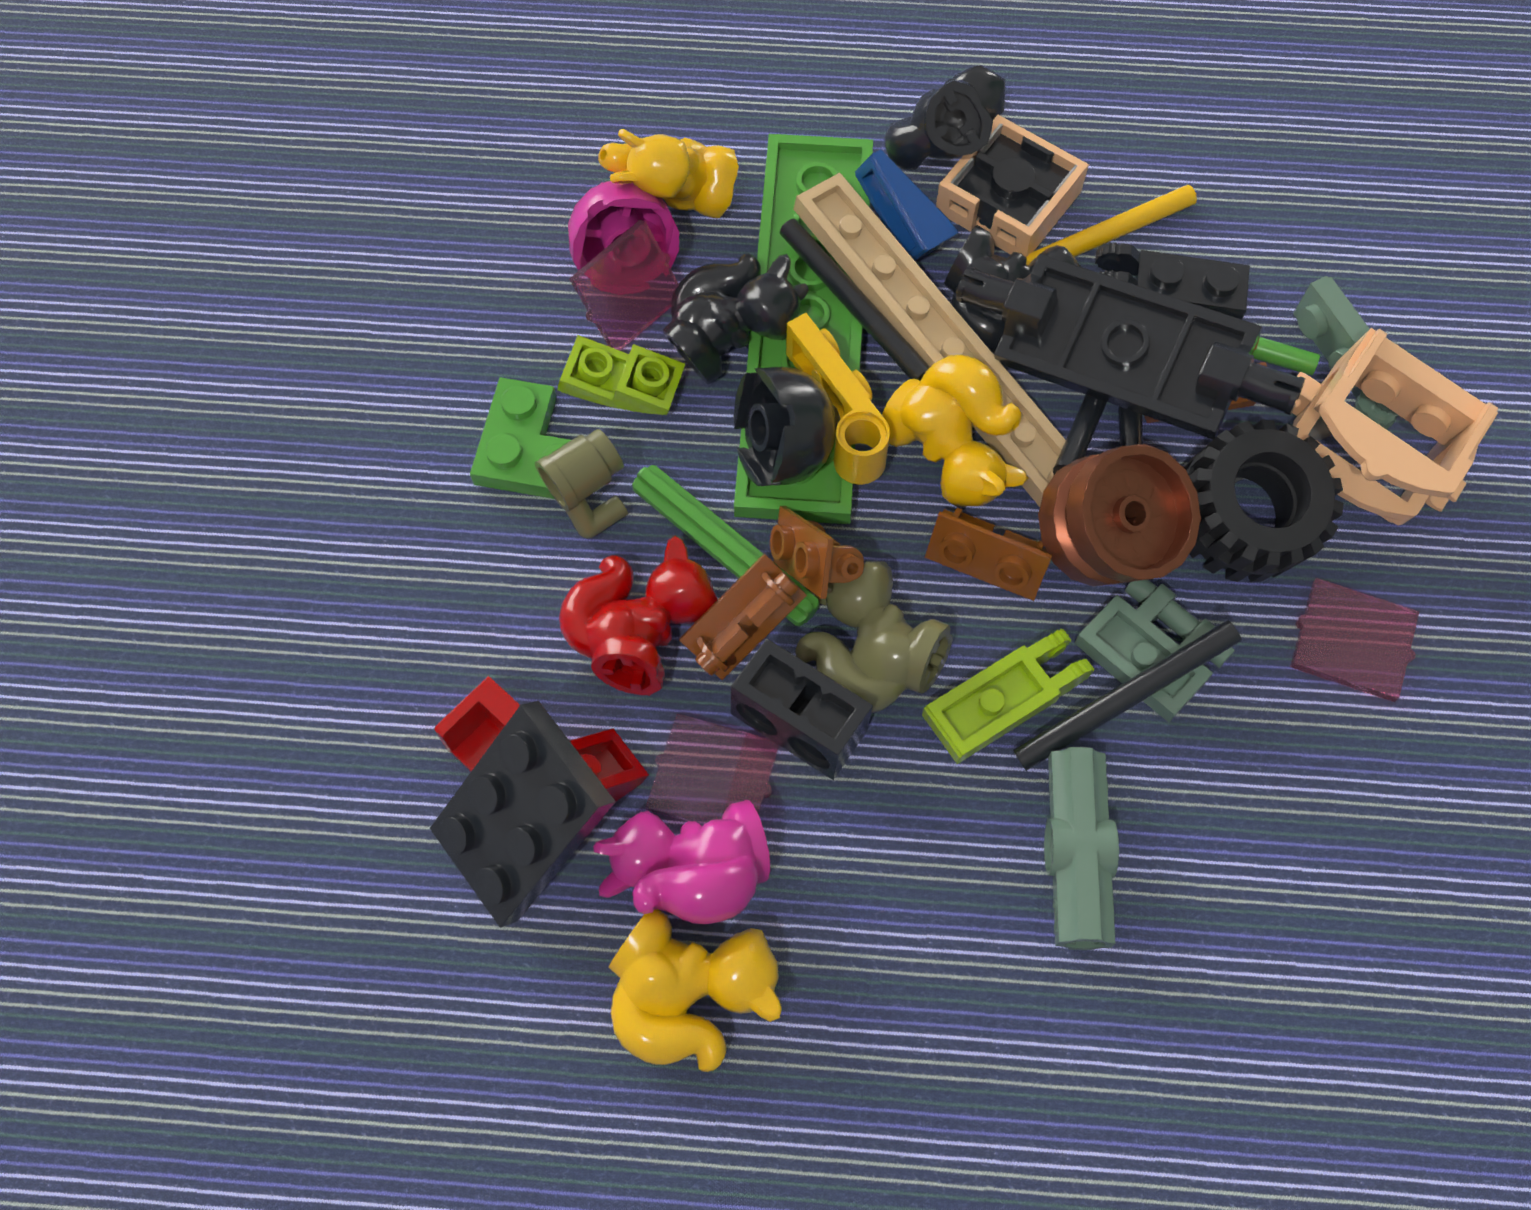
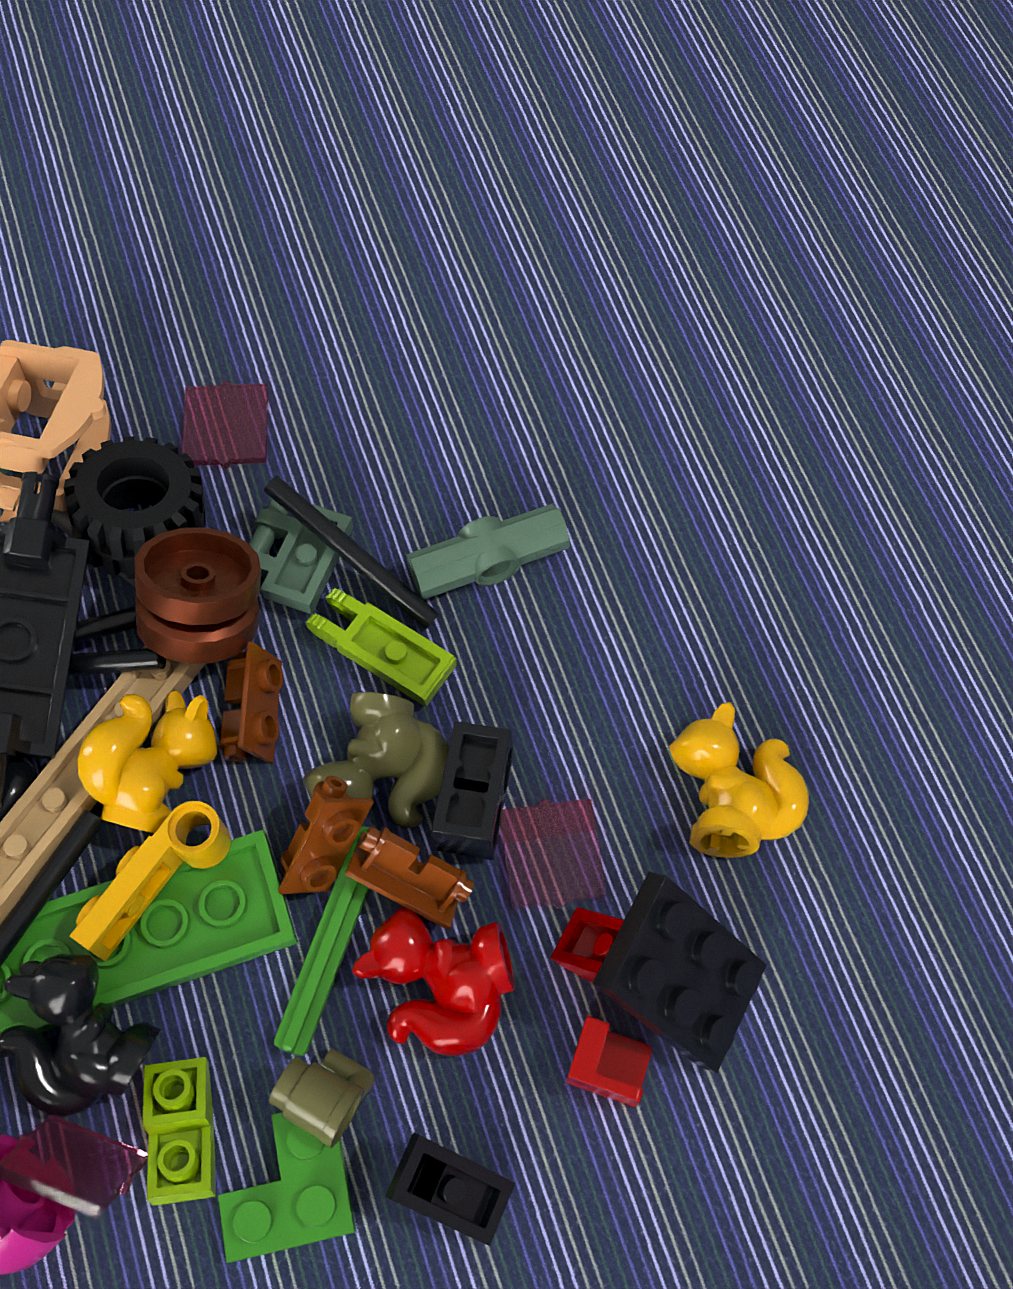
camera: 115 degrees left, 0 degrees up
dark pink animal [593,800,770,924] -> none
black cylinder [733,367,840,486] -> none
none -> black slope [385,1132,515,1246]

